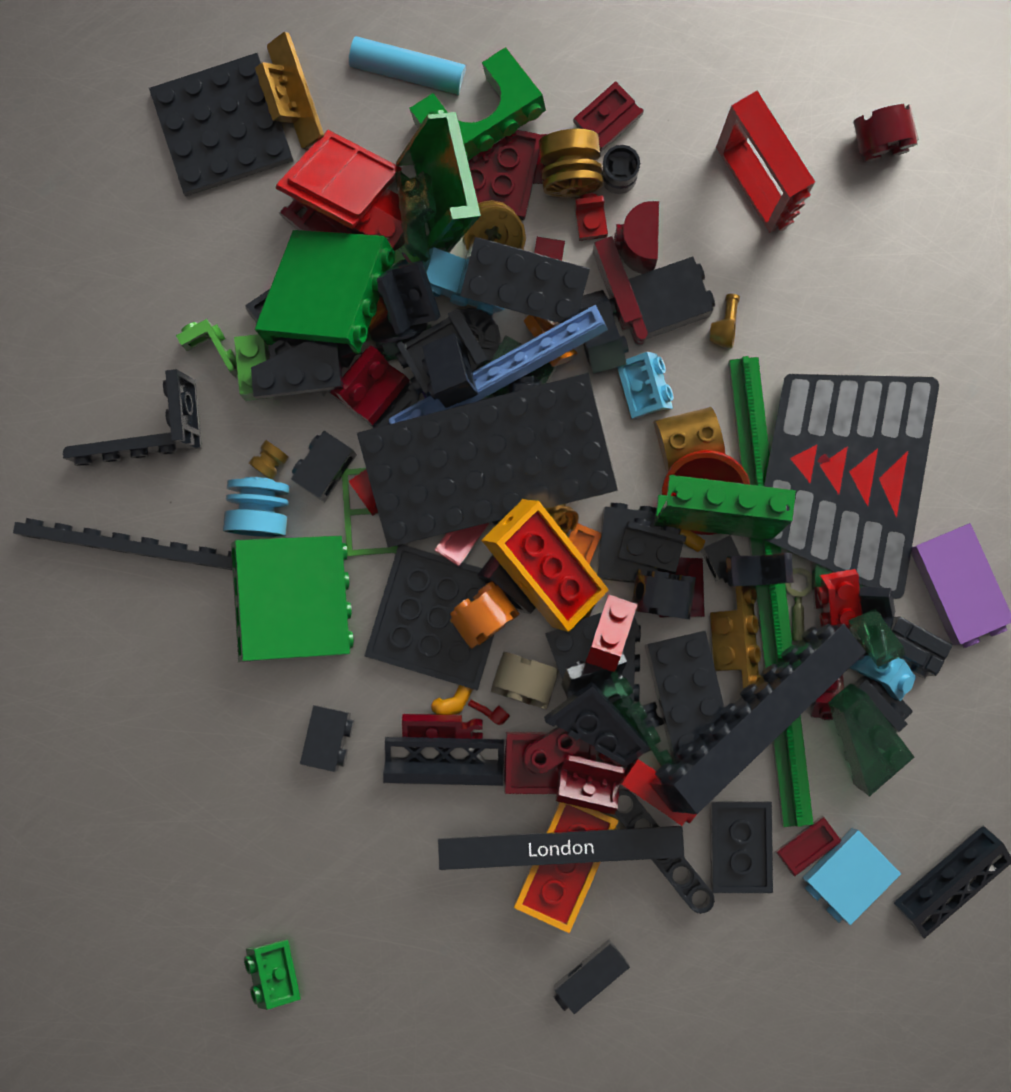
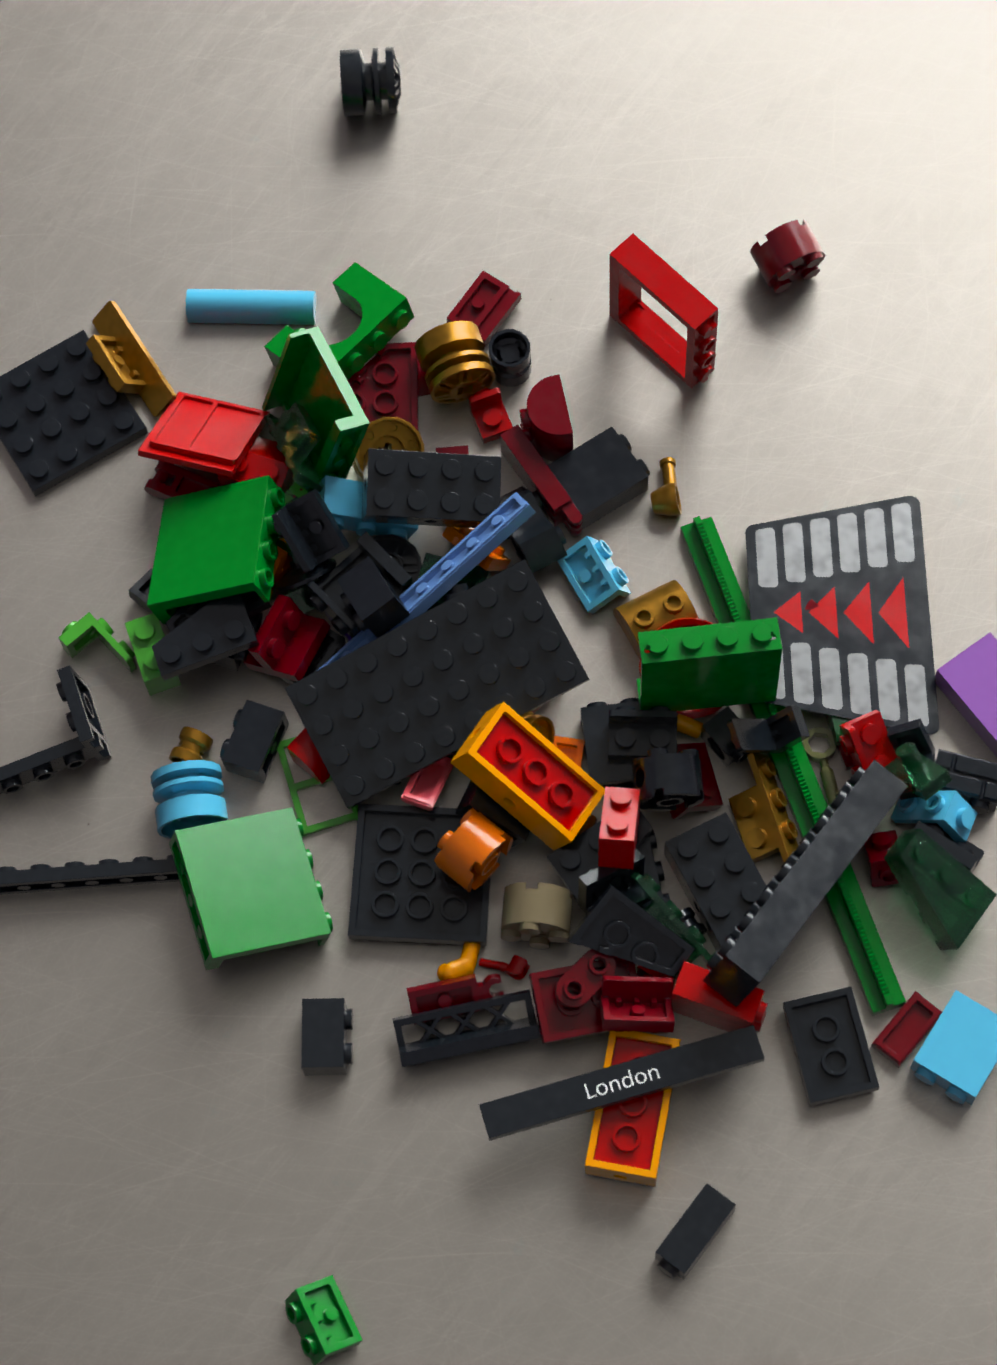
camera: 10 degrees left, 15 degrees down
black beam [615,789,715,914] -> none

